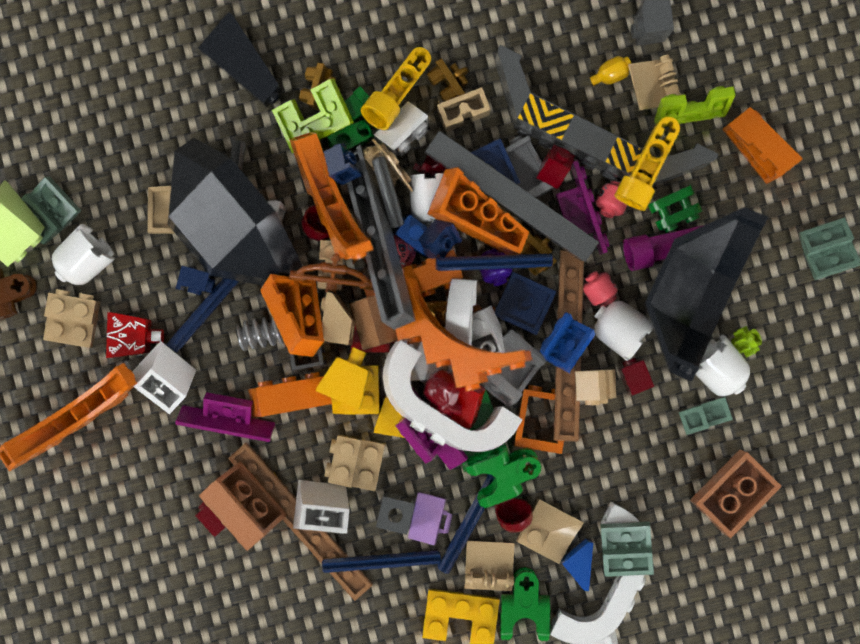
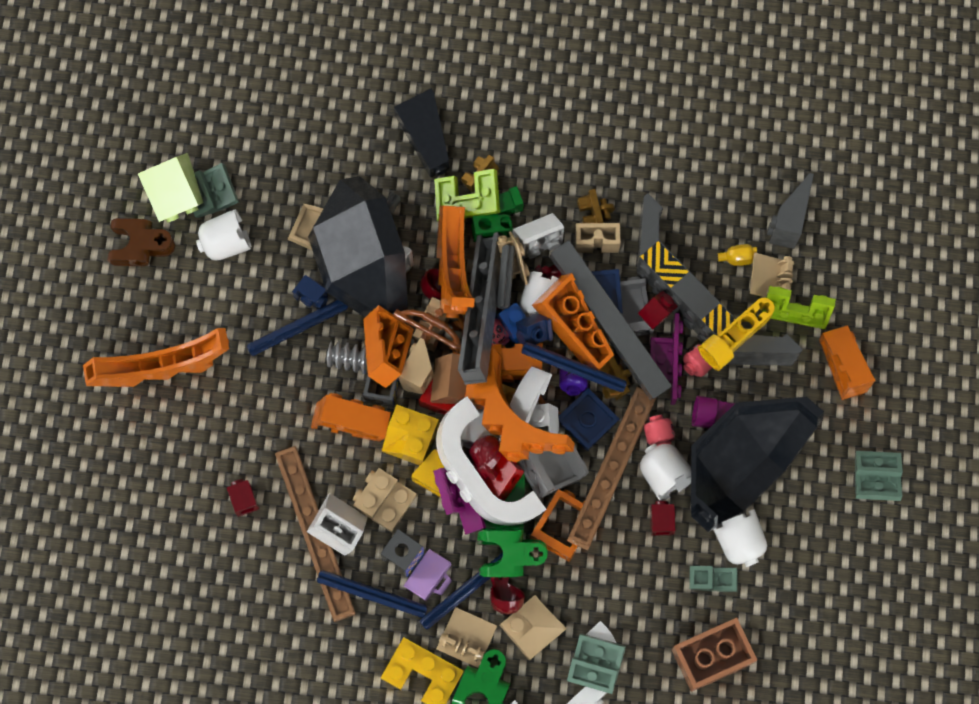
camera: 20 degrees right, 15 degrees down
tan plate [43,289,101,348] -> none
red torso [106,312,164,358] -> none
white slope [132,341,196,414] -> none
magenta bracket [175,392,275,442] -> none
nougat brick [199,461,287,551] -> none
yellow torso [315,347,370,410] -> none
dark blue brick [324,143,362,185] -> none
yellow beam [361,47,431,130] -> none
blue bracket [540,312,596,373] -> none
blue slope [561,538,593,591] -> none
tan brick [575,369,616,405] -> none
green brick [648,185,702,233] -> none
lime gear [731,326,762,357] -> none

